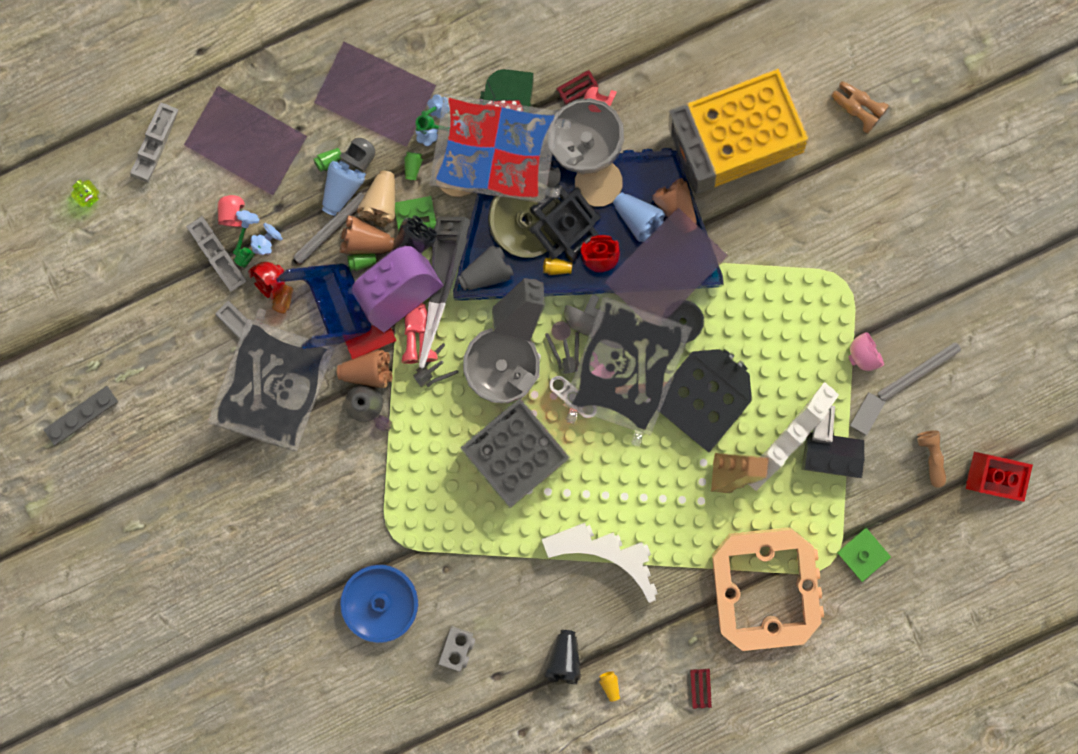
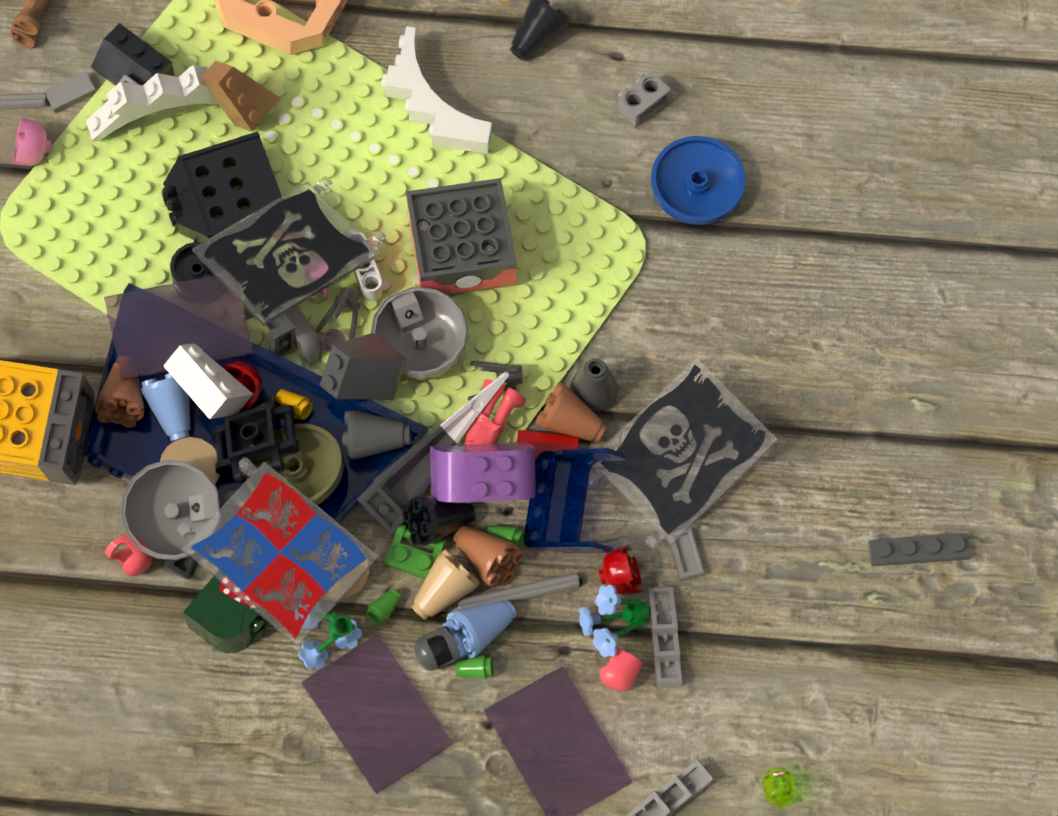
camera: 150 degrees left, 20 degrees down
clear orange cone [271,284,294,314] -> none
plate [373,415,392,432] -> none
dark red tile [556,70,599,105] -> none
none -> white wedge [164,343,253,419]

